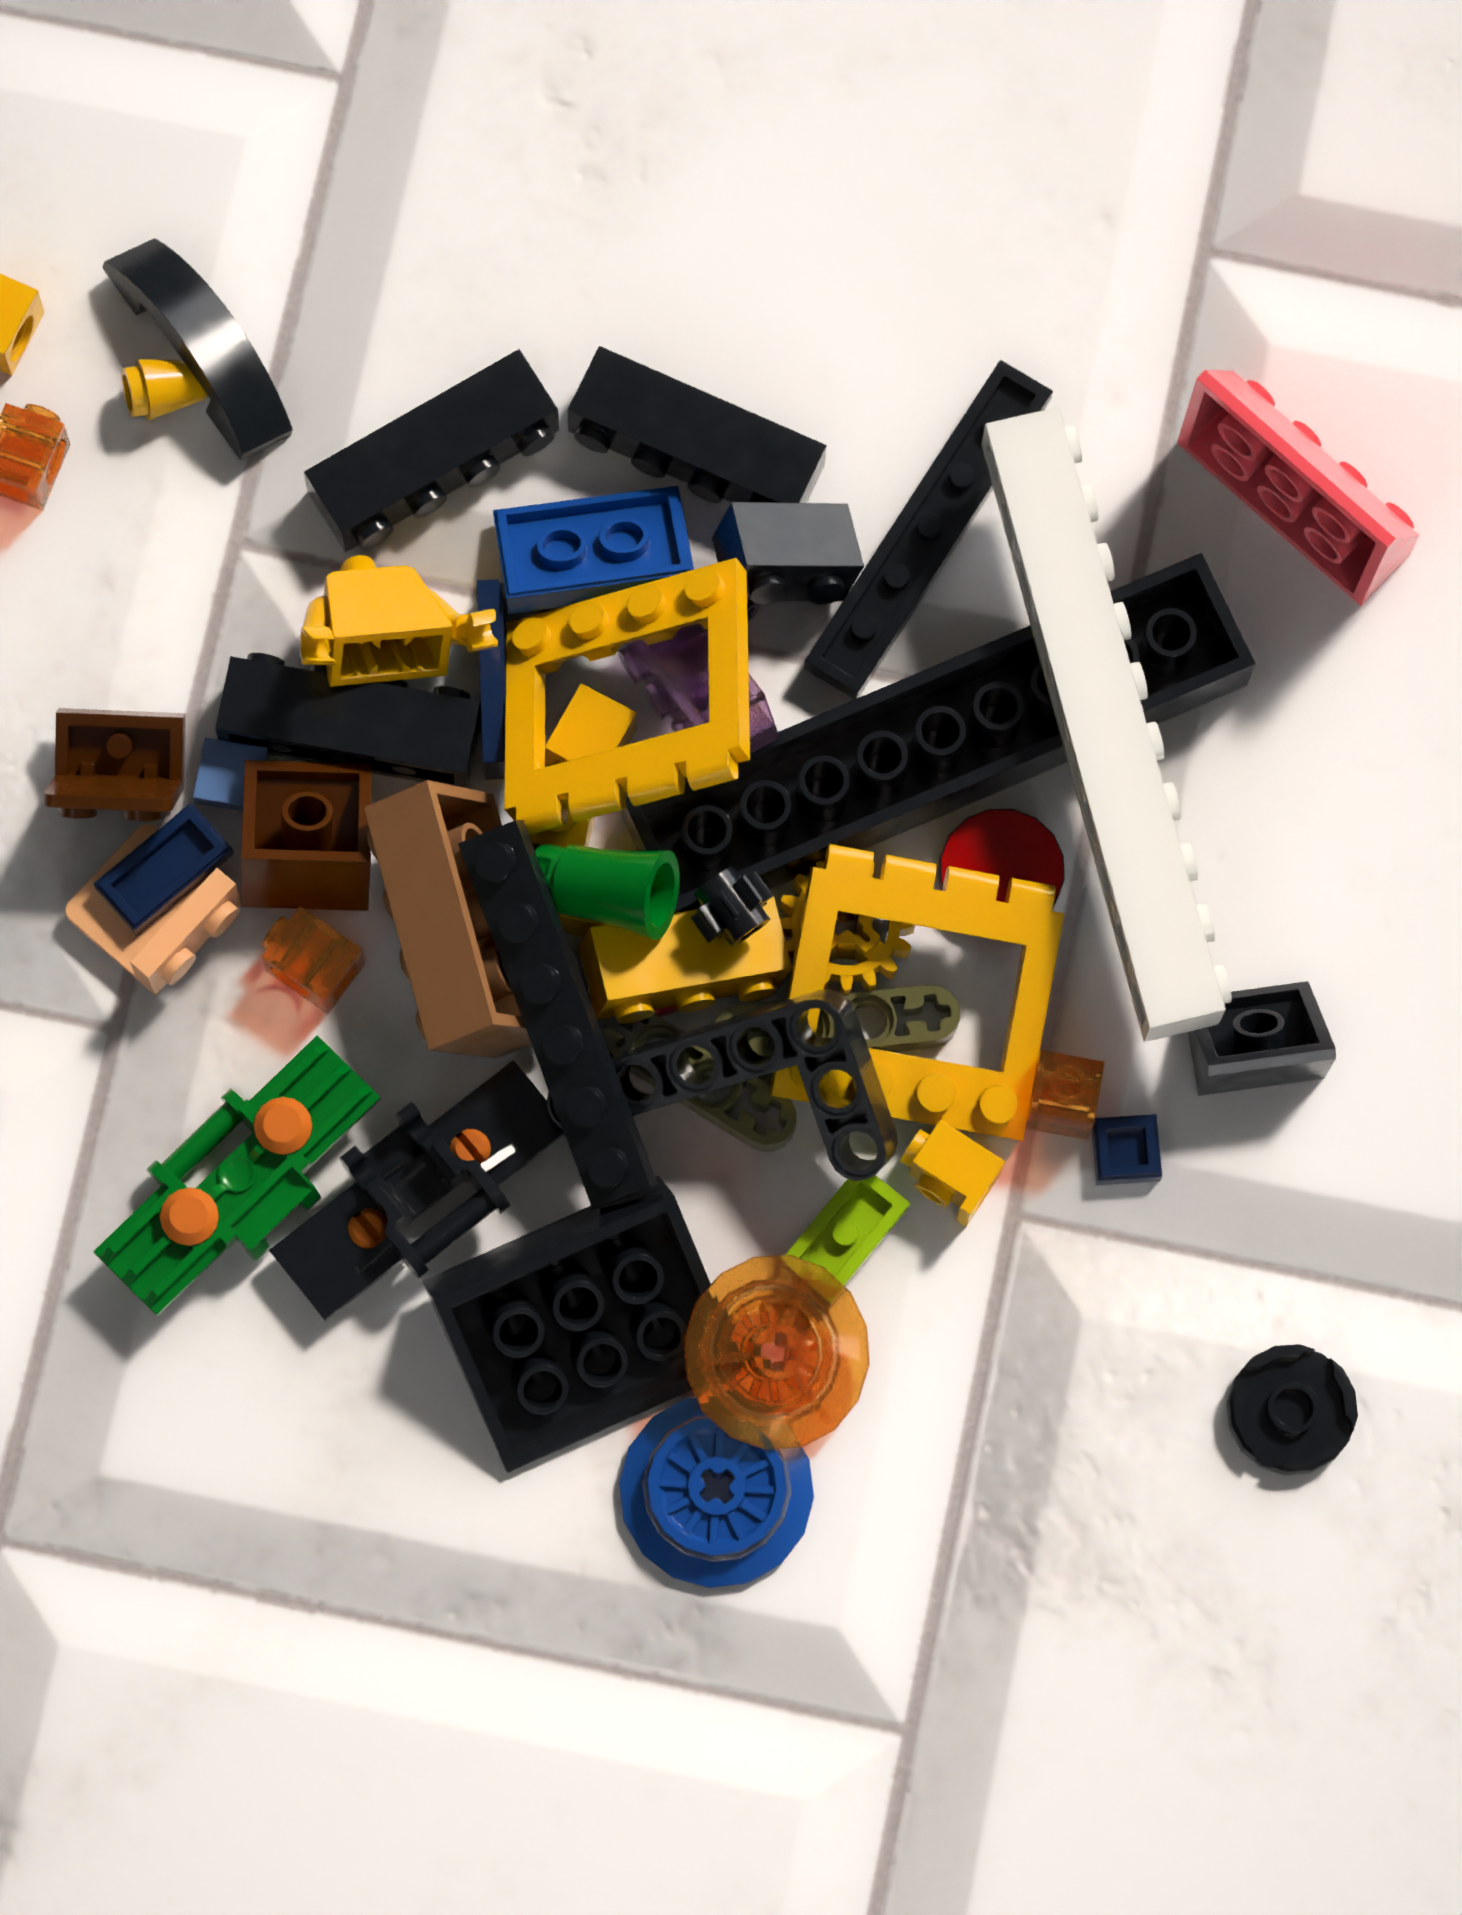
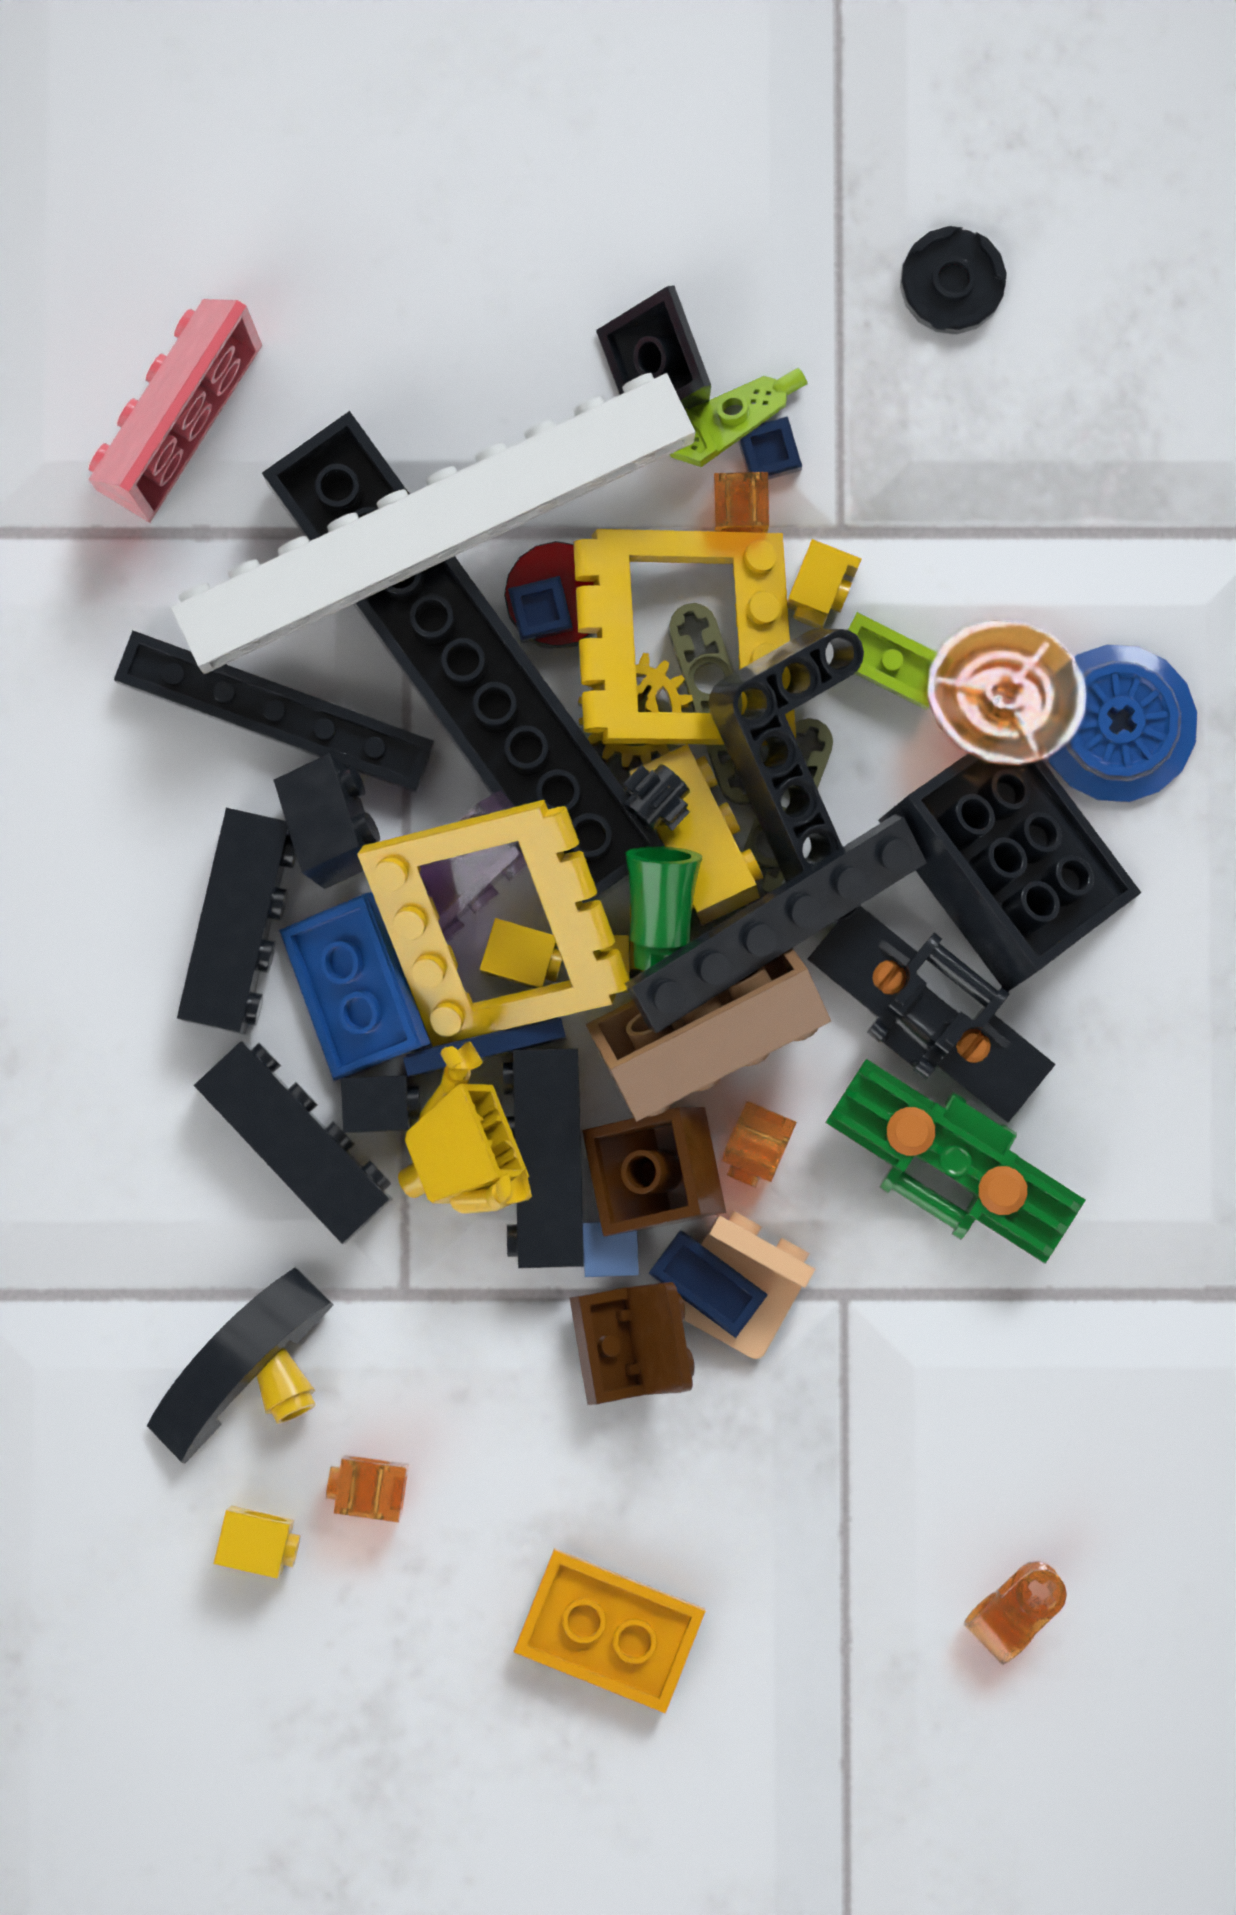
camera: 100 degrees left, 10 degrees up
none -> black brick [341,1075,421,1134]
none -> dark blue tile [508,576,573,643]
none -> lime piece [669,368,808,467]

